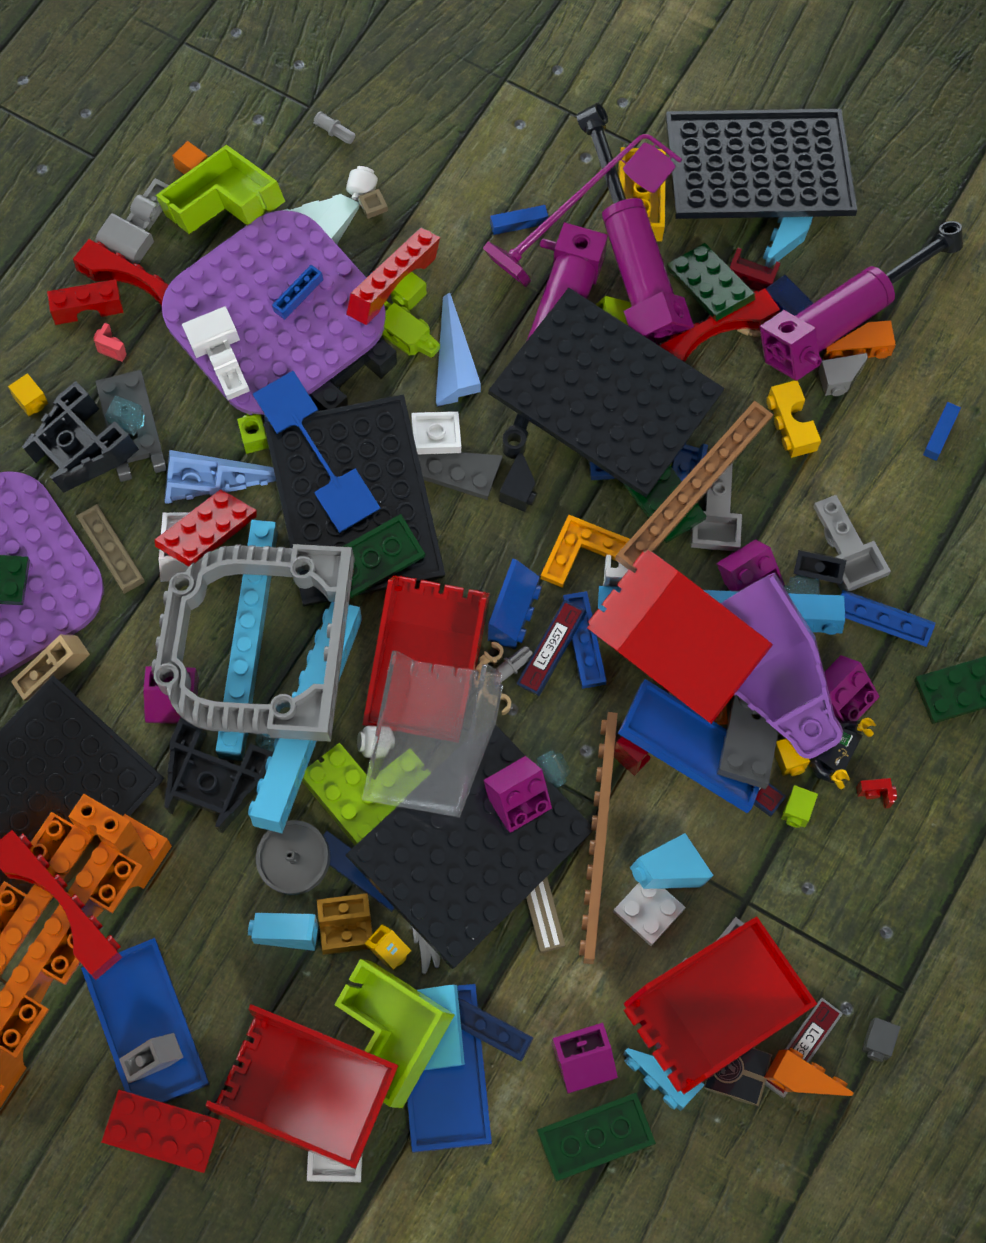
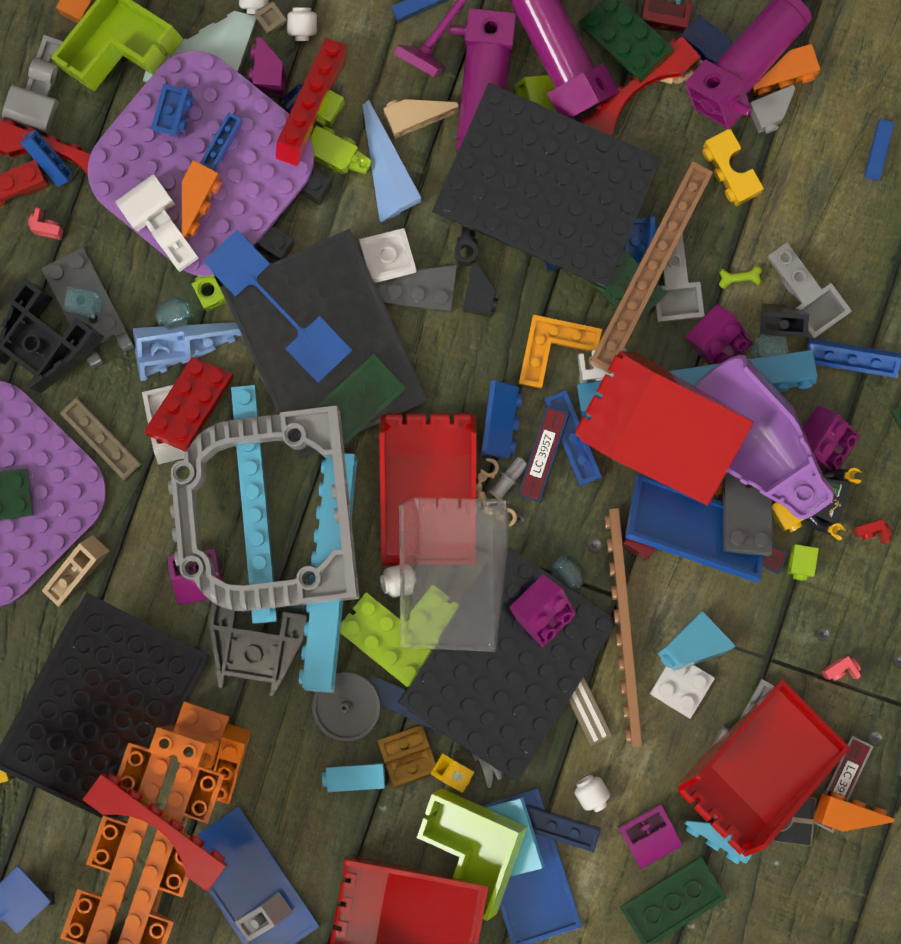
camera: 10 degrees left, 15 degrees up
none -> blue piece [20,129,73,186]
none -> blue bracket [151,84,194,138]
none -> clear light blue head [155,296,192,329]
none -> orange slope [182,160,222,240]
none -> orange slope [214,724,251,804]
none -> magenta slope [249,38,286,98]
none -> white head [287,8,317,41]
none -> tan slope [383,99,459,139]
none -> white head [574,775,610,812]
none -> lime piece [719,266,762,289]
none -> coral bracket [820,656,861,681]

